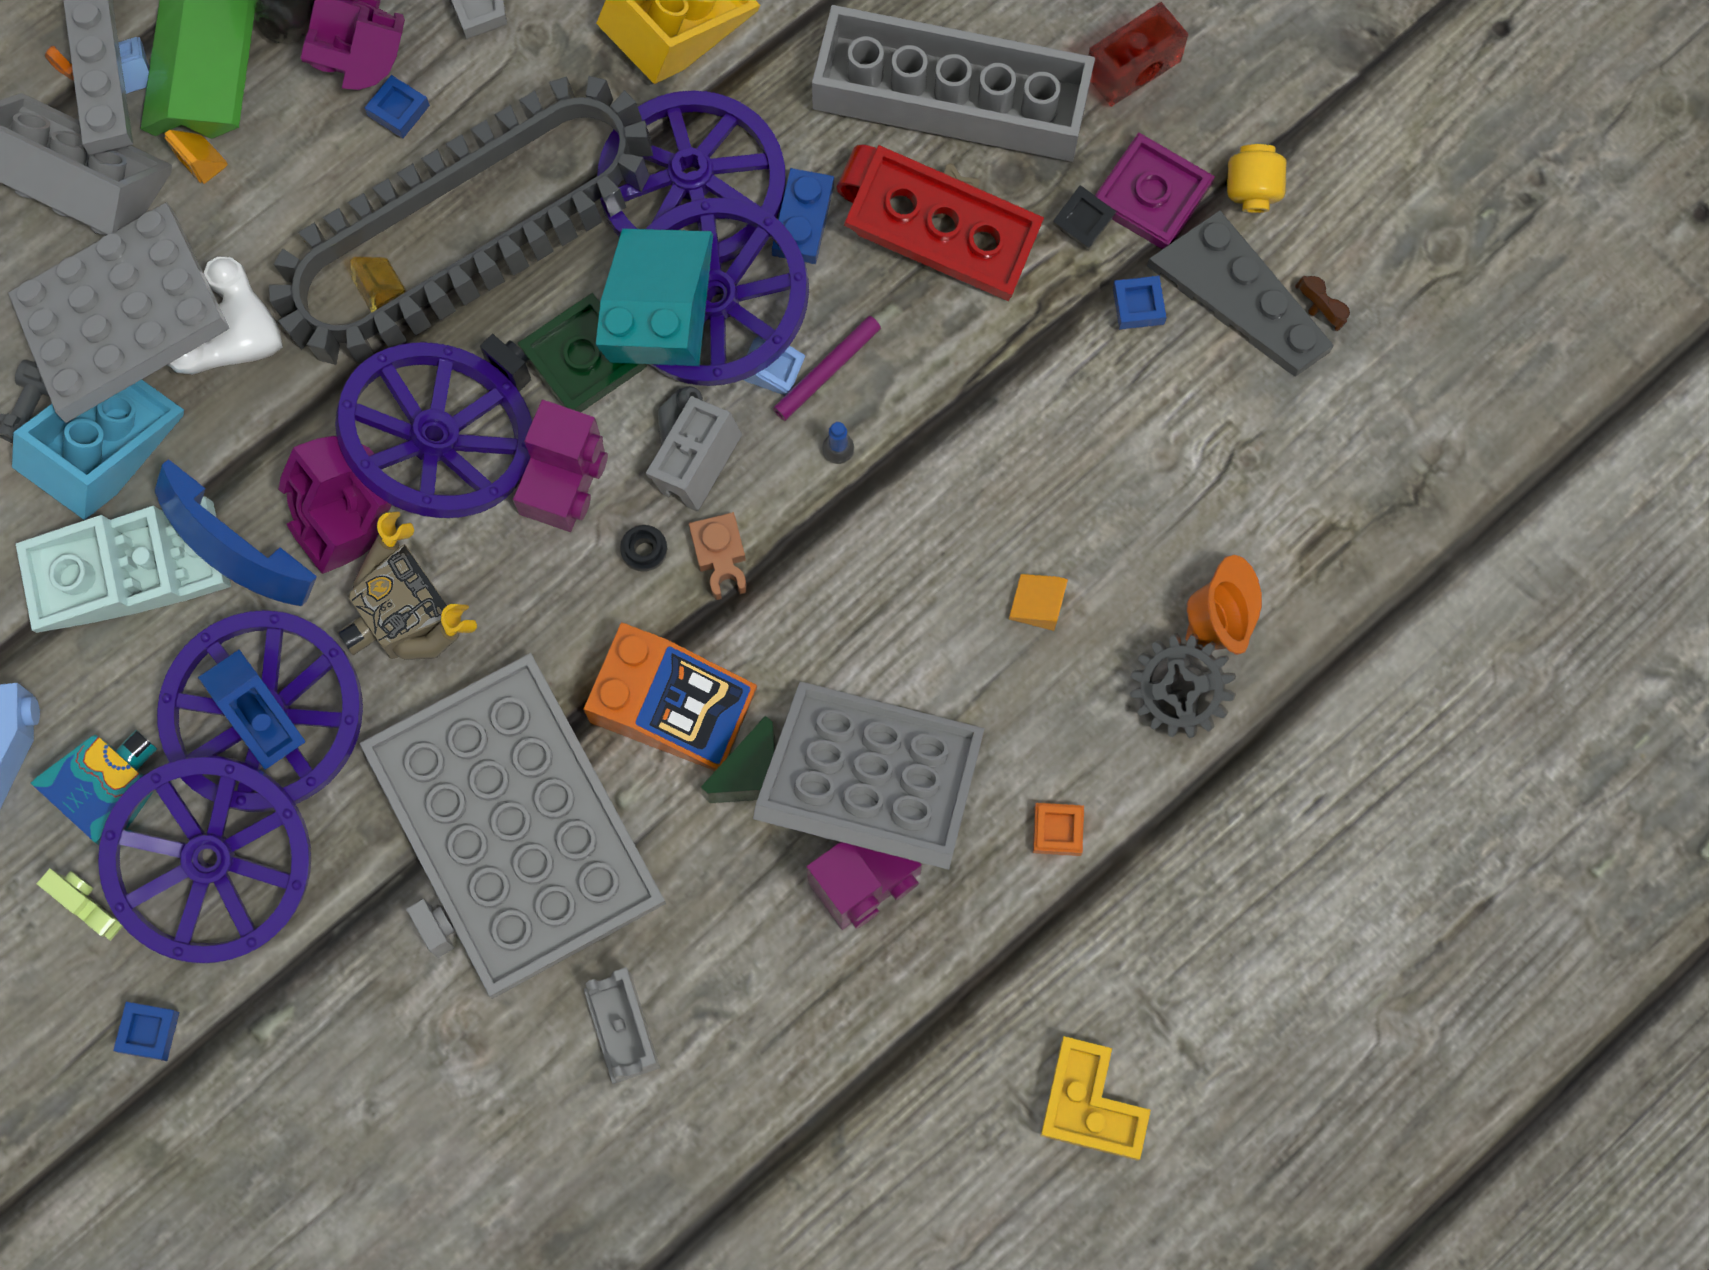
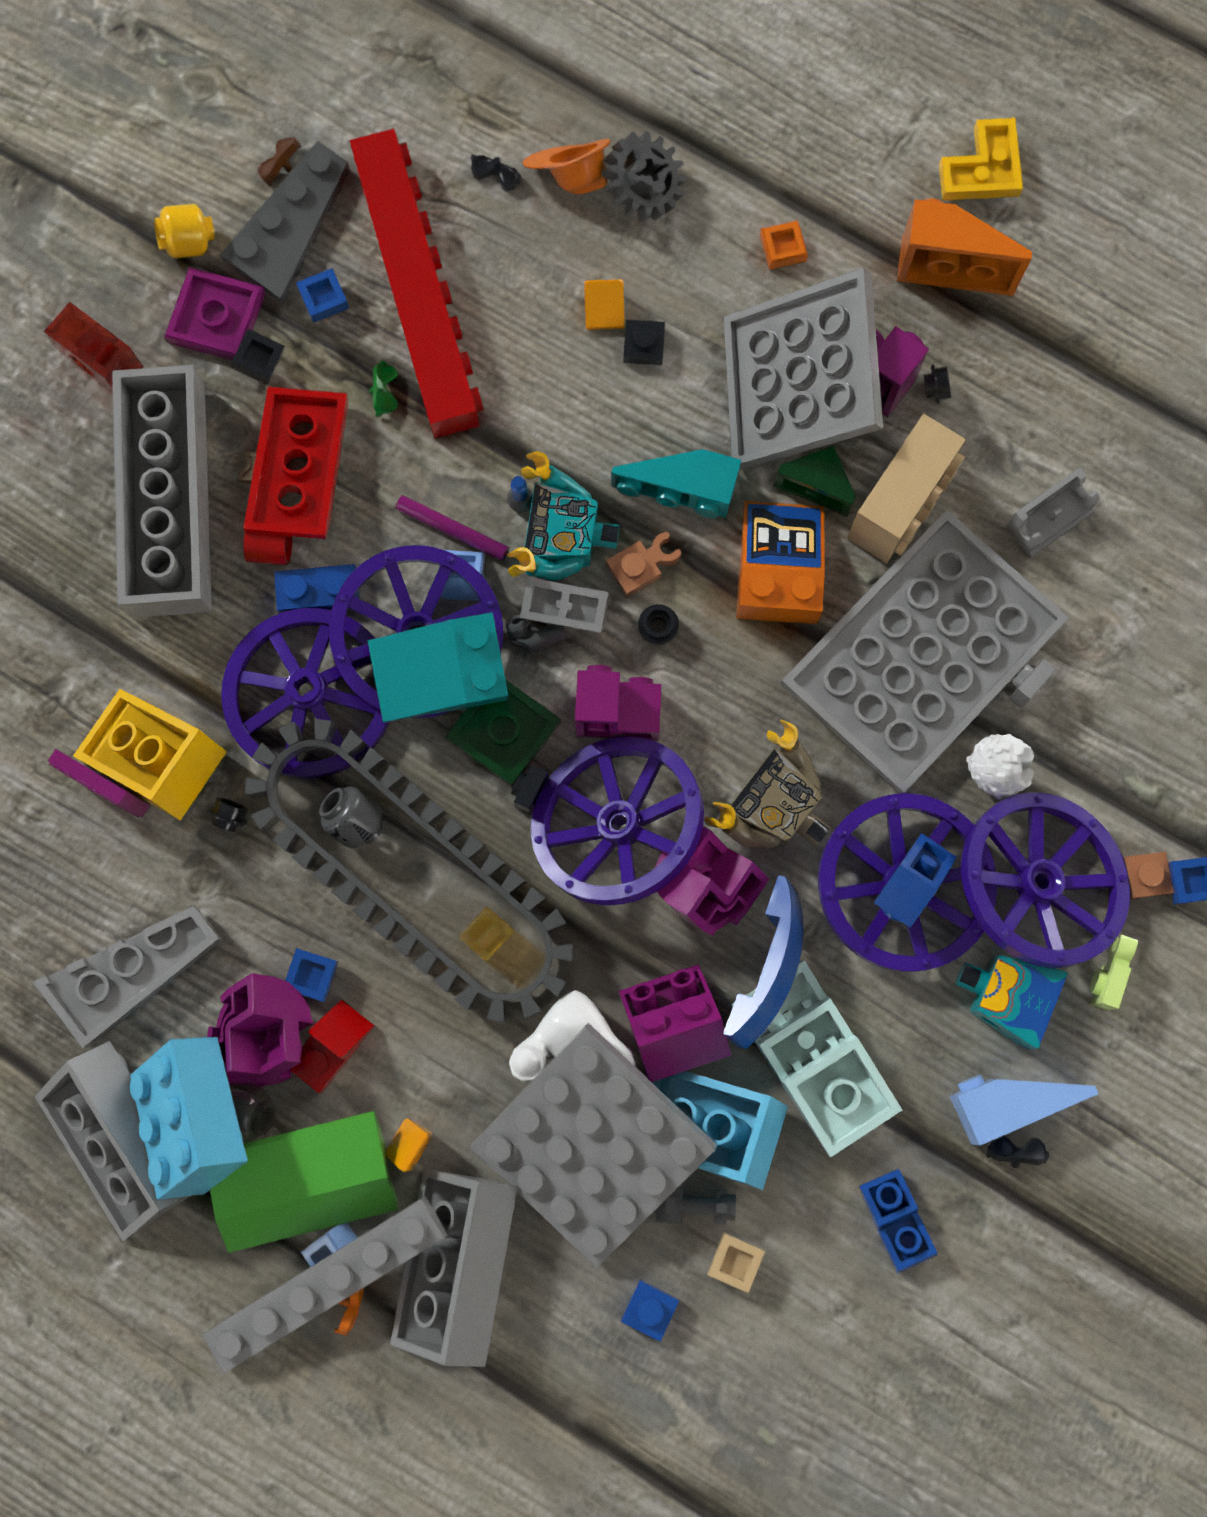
camera: 105 degrees left, 5 degrees up
none -> black plate [207,797,248,832]
none -> red slope [291,999,375,1094]
none -> dark grey head [319,786,383,849]
none -> red brick [349,128,484,439]
none -> green piece [369,360,398,417]
none -> black piece [470,154,522,192]
none -> torso [507,451,620,582]
none -> teal slope [611,449,742,518]
none -> magenta slope [619,964,731,1082]
none -> black plate [623,320,665,365]
none -> tan brick [846,413,966,564]
none -> orange slope [897,198,1032,296]
none -> black plate [924,364,952,404]
none -> white piece [966,734,1034,800]
none -> nougat plate [1123,852,1174,900]

